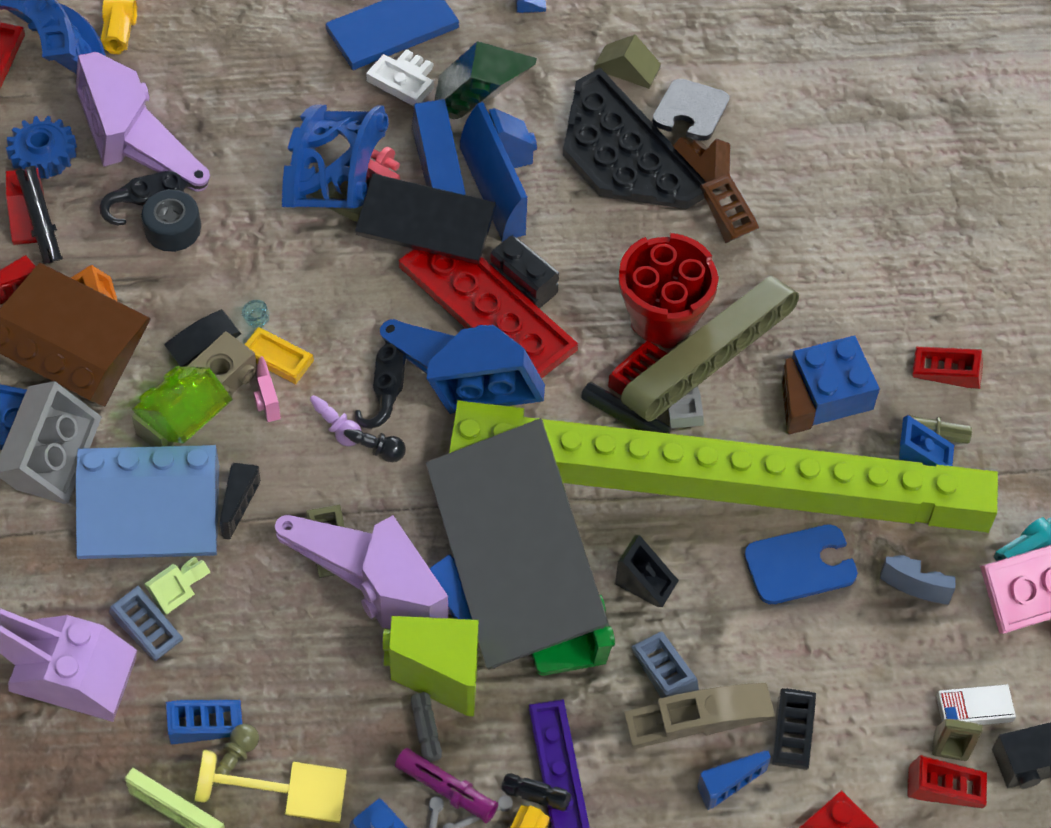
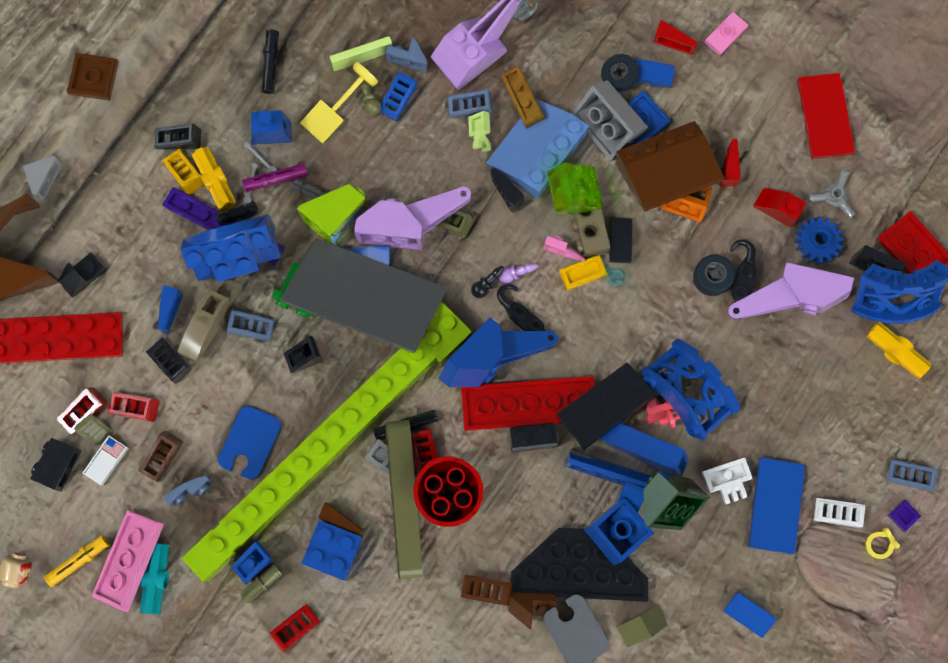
camera: 130 degrees right, 20 degrees up
black pin [15,166,63,264] -> none
none -> red slope [108,392,160,422]
none -> reddish brown slope [138,431,184,482]
none -> blue piece [180,214,282,282]
none -> sand blue slope [385,37,428,73]
none -> pearl gold tile [501,65,545,129]
none -> blue slope [584,497,654,565]
none -> black tile [849,245,907,272]

